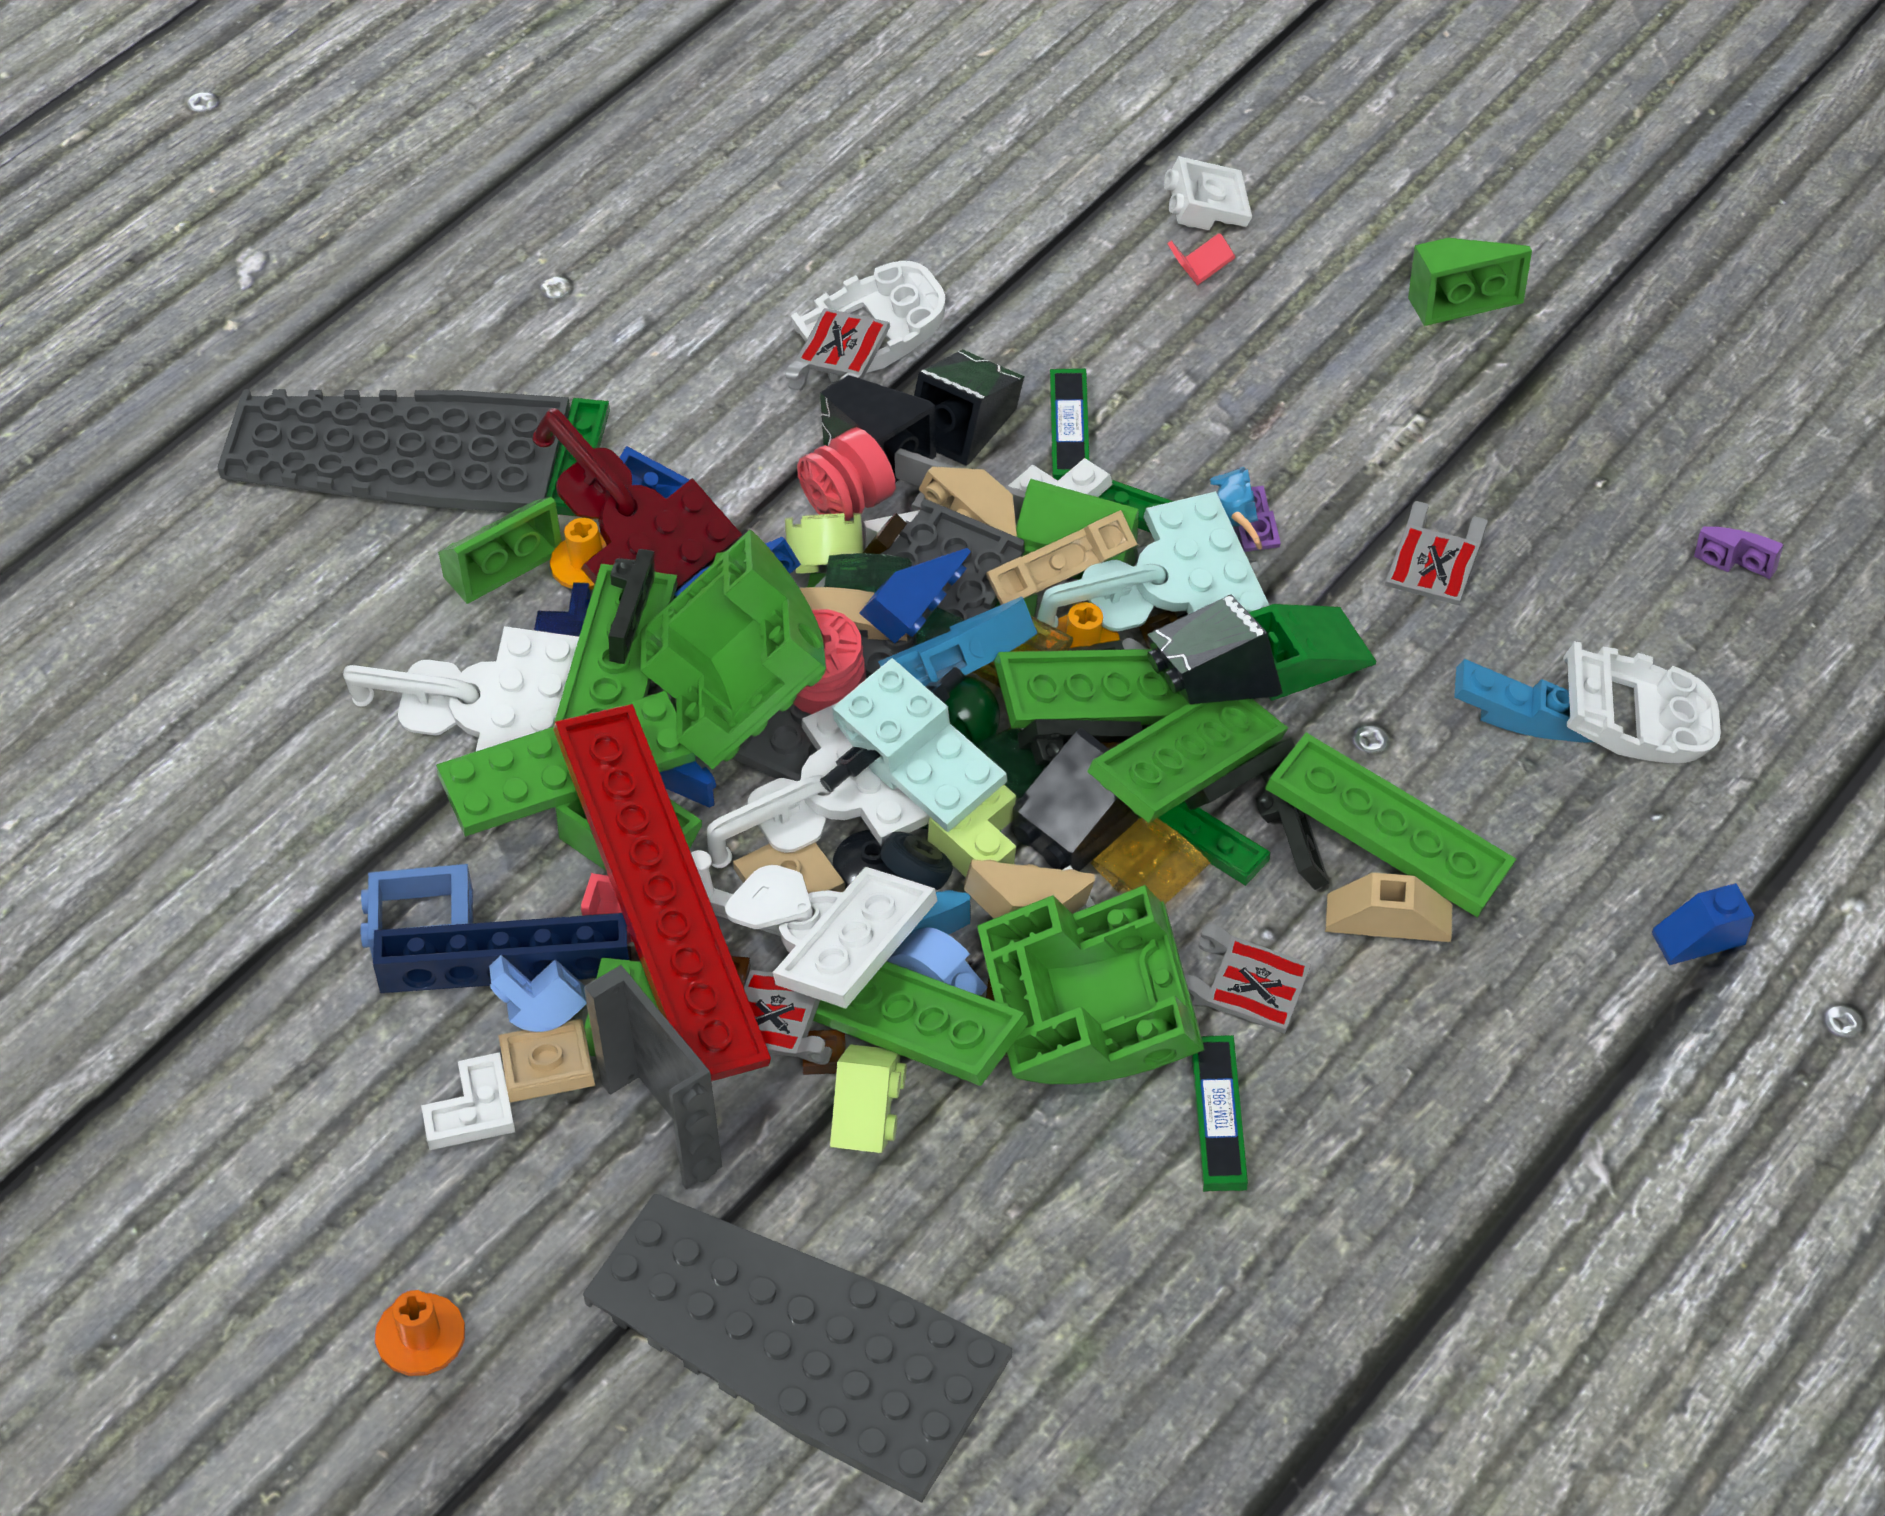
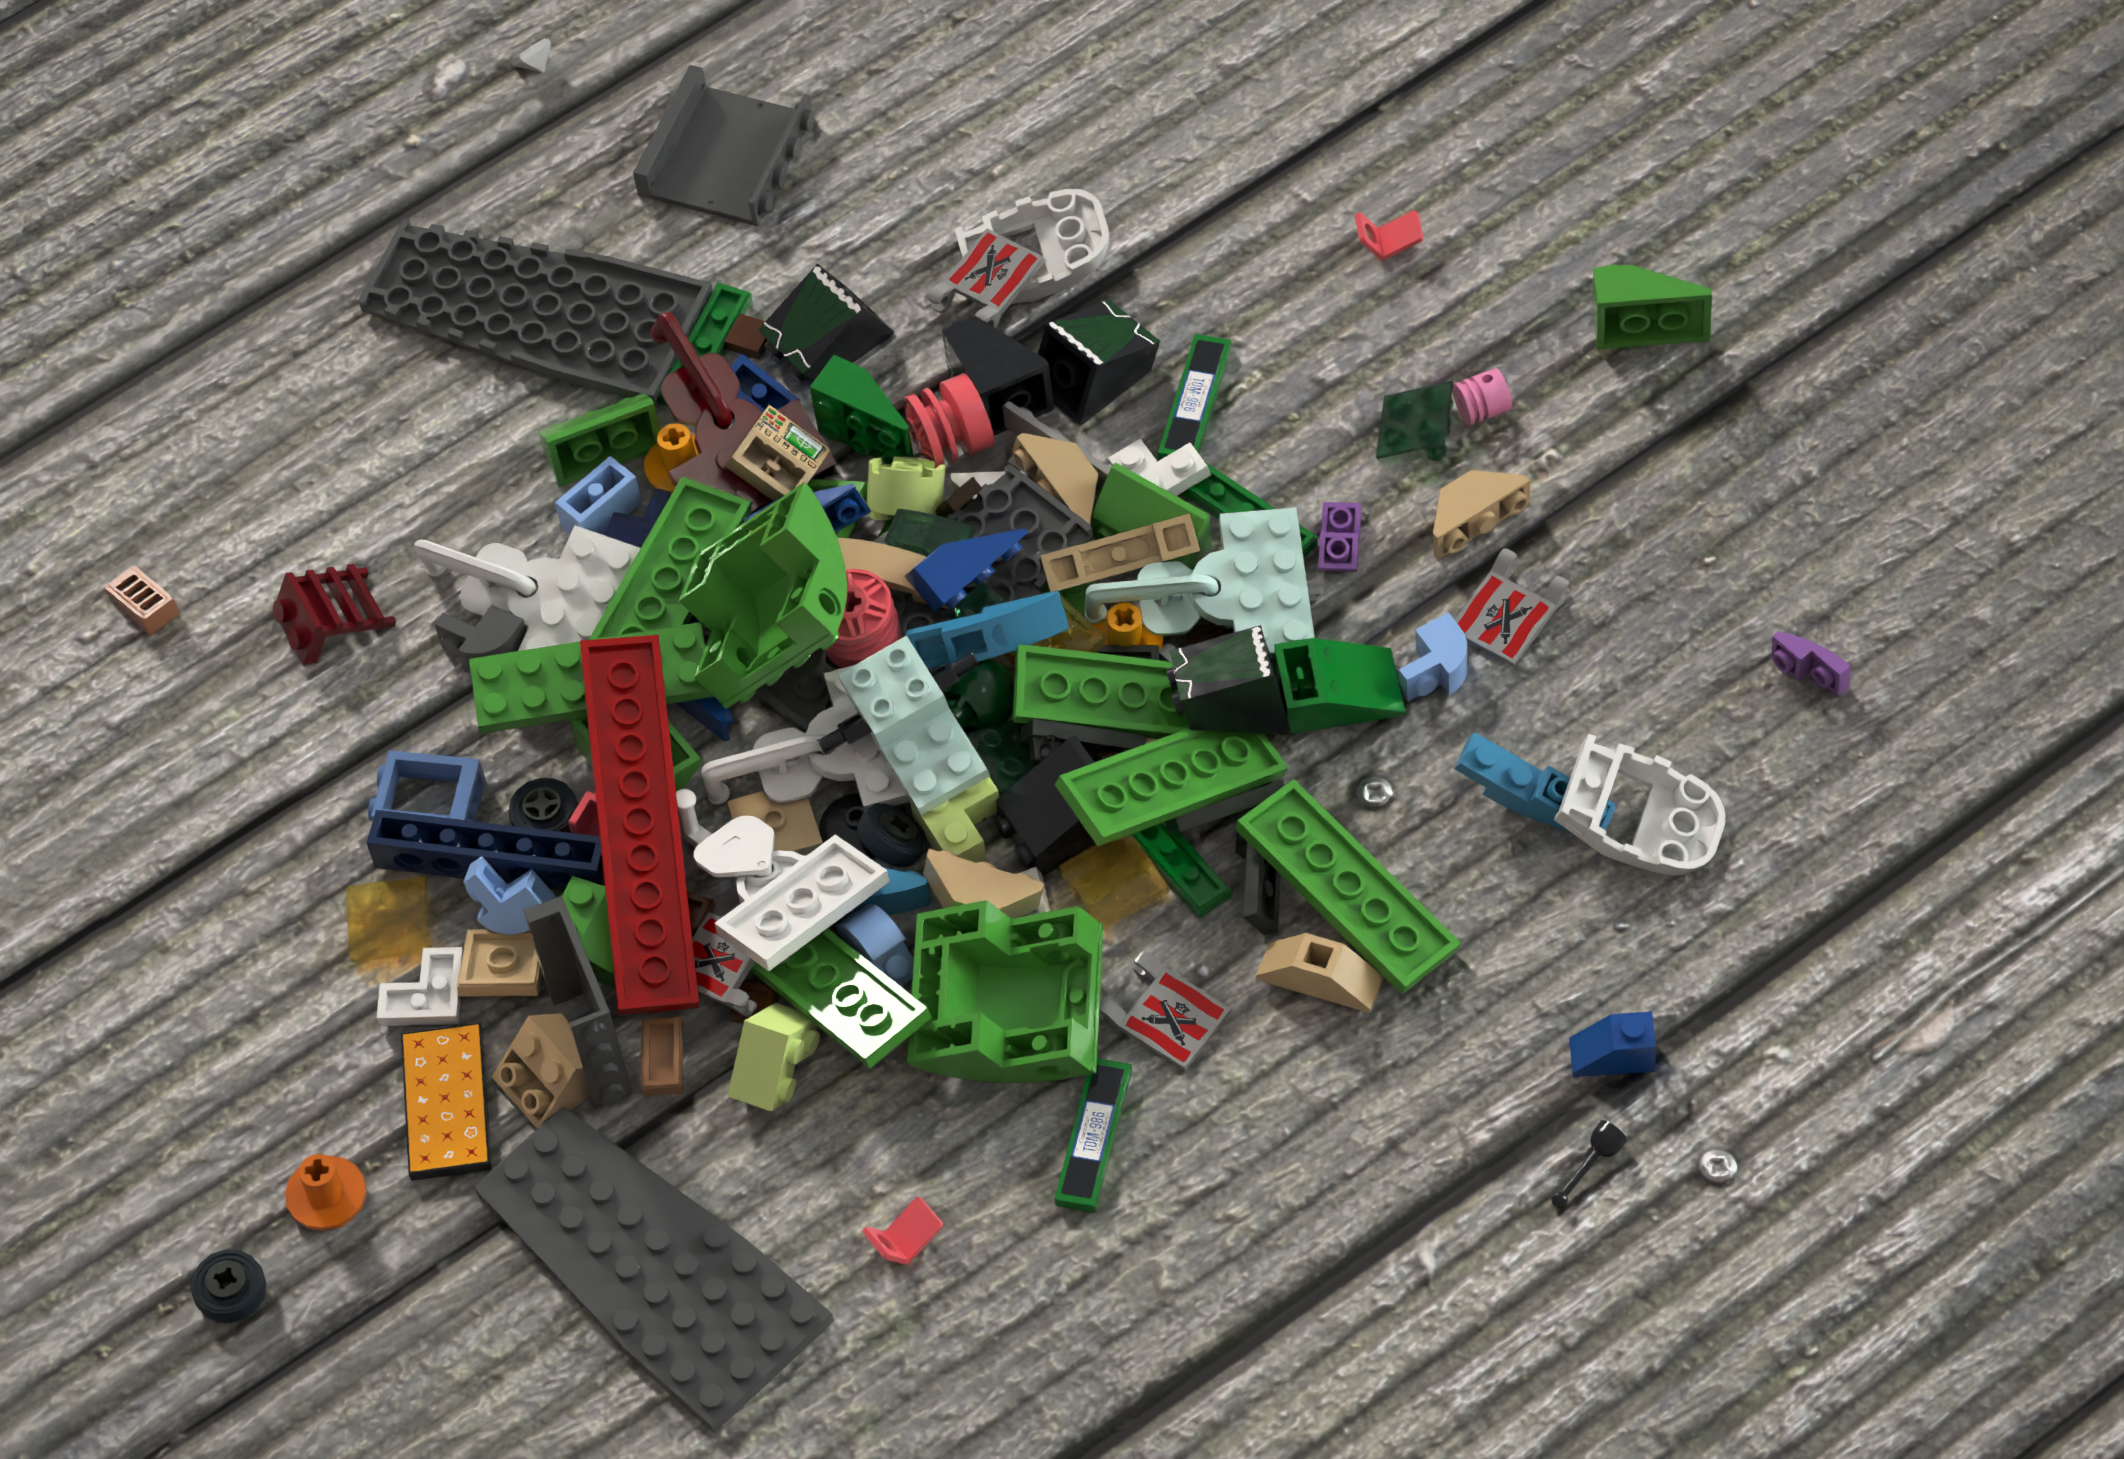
camera: 20 degrees right, 5 degrees up
pearl dark grey hinge [608,549,655,664] -> none
white plate [1164,156,1252,230] -> none
dark azure animal [1210,467,1262,550] -> none
none -> nougat slope [104,566,180,636]
none -> black wheel [191,1250,267,1323]
none -> dark red plate [273,564,396,665]
none -> clear yellow slope [347,877,431,962]
none -> light orange tile [401,1023,492,1181]
none -> dark grey brick [434,605,527,674]
none -> tan slope [492,1013,591,1129]
none -> black wheel [508,778,578,833]
none -> white slope [511,38,551,73]
none -> light blue brick [555,456,642,535]
none -> dark grey panel [633,65,815,226]
none -> medium nougat tile [641,1016,683,1096]
none -> reddish brown tile [724,314,768,359]
none -> tan slope [725,405,831,501]
none -> slope [758,263,895,382]
none -> green slope [810,355,914,464]
none -> coral bracket [862,1197,943,1265]
none -> clear green hinge [1376,381,1454,461]
none -> light blue brick [1398,612,1467,702]
none -> tan slope [1433,470,1530,560]
none -> bright pink piece [1452,368,1512,426]
none -> black hinge [1551,1120,1627,1208]

